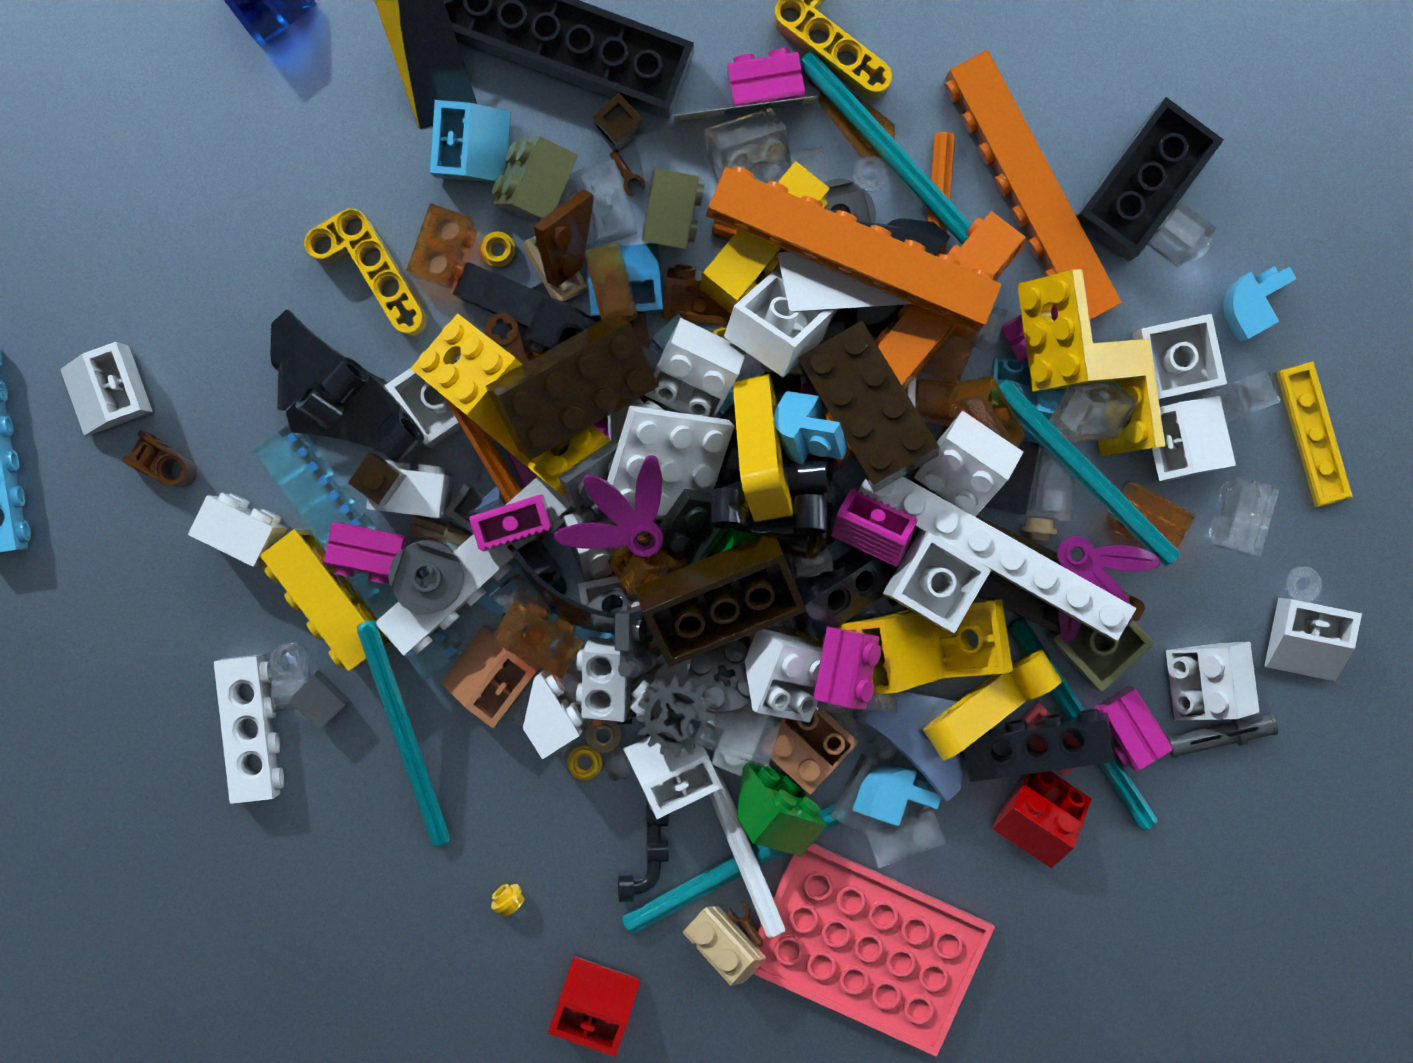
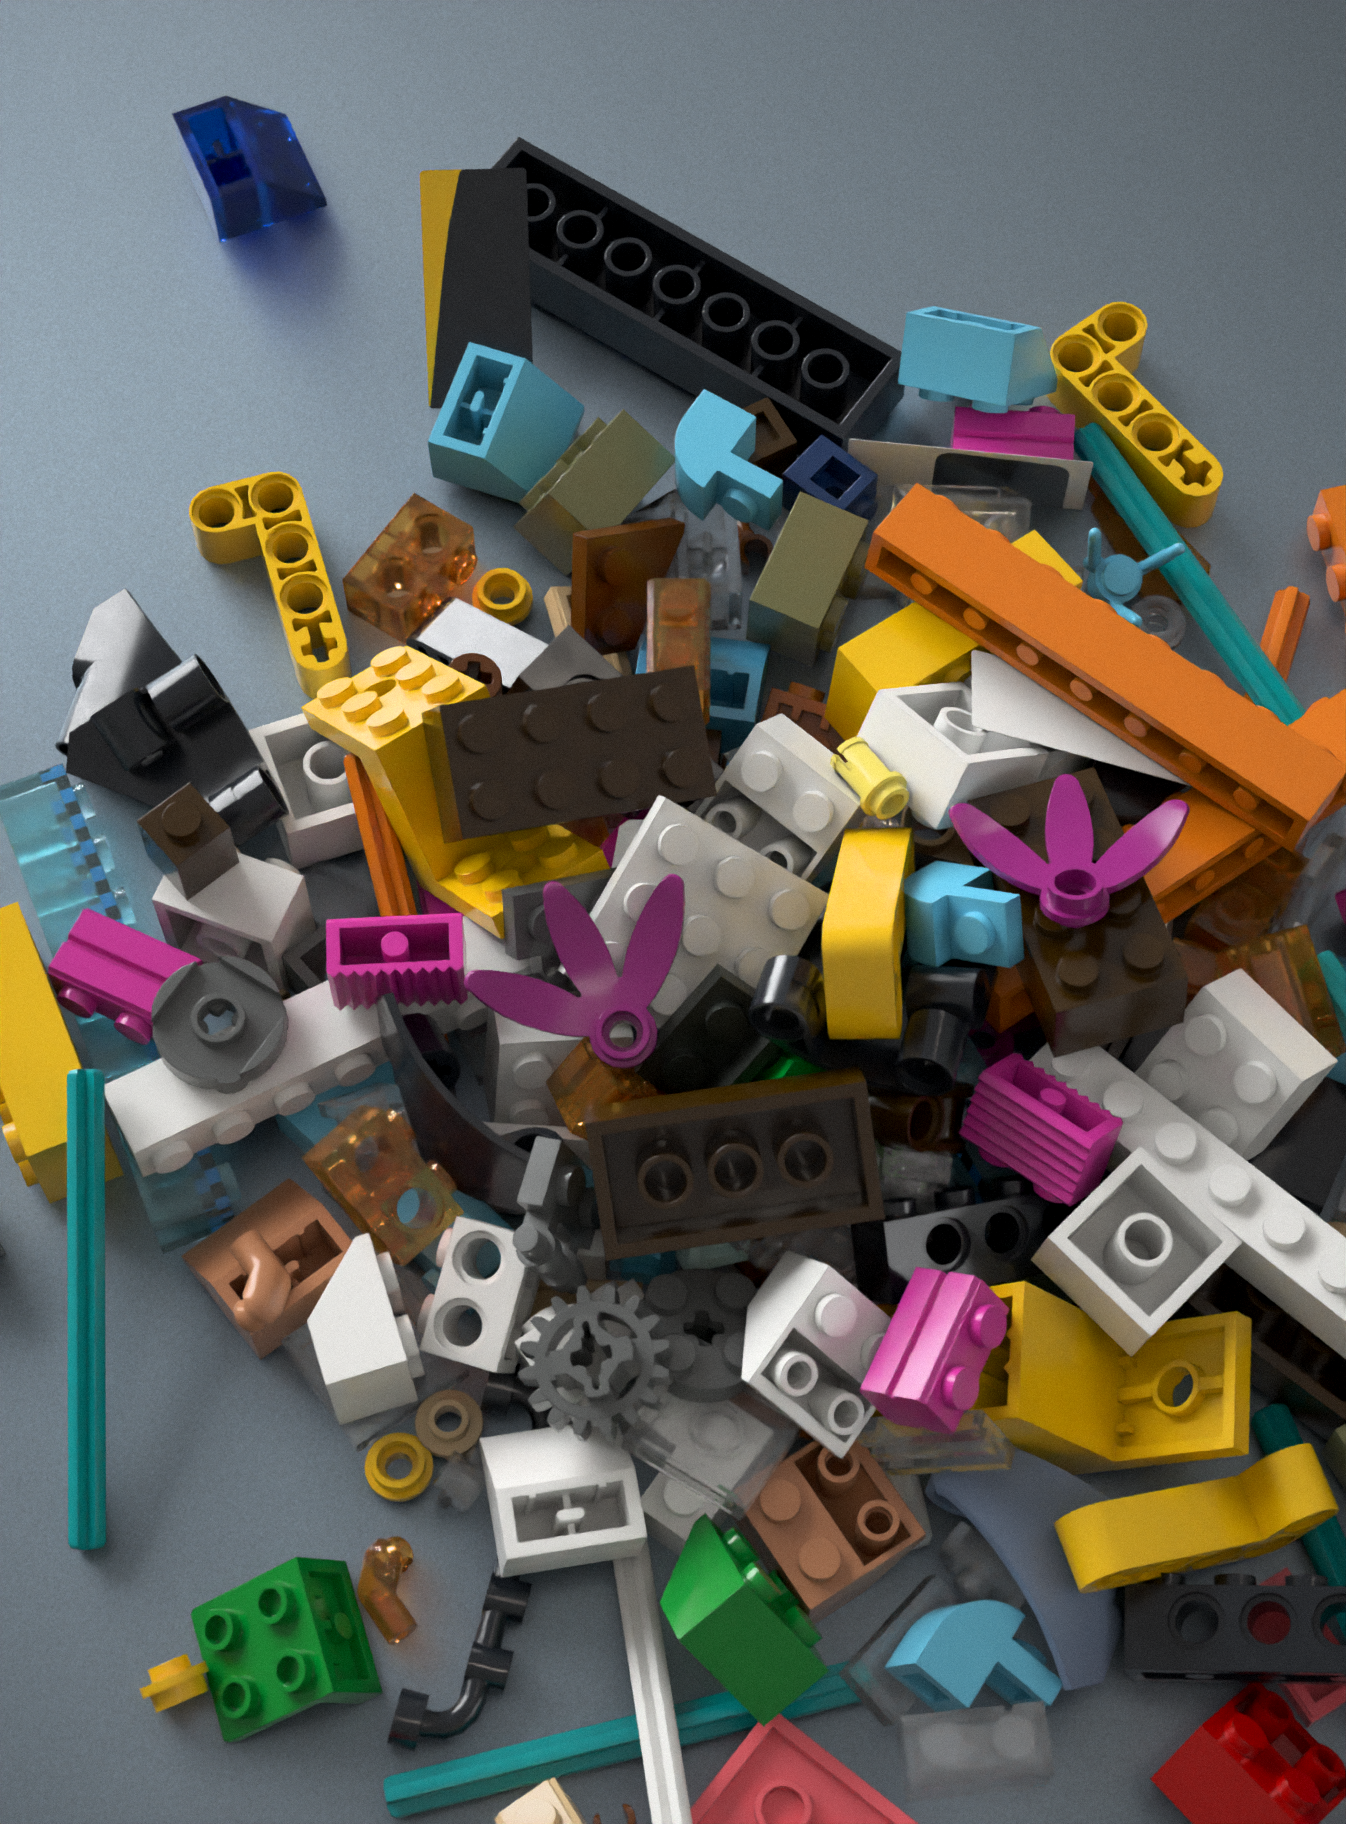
camera: 20 degrees right, 25 degrees down
none -> green bracket [191,1557,383,1742]
none -> nougat arm [230,1230,291,1333]
none -> clear orange arm [357,1536,418,1645]
none -> medium azure brick [675,389,783,531]
none -> dark blue brick [782,434,878,524]
none -> light yellow pin [830,737,909,820]
none -> medium azure slope [898,306,1058,413]
none -> magenta plant [949,774,1190,928]
none -> medium azure plant [1083,528,1185,627]

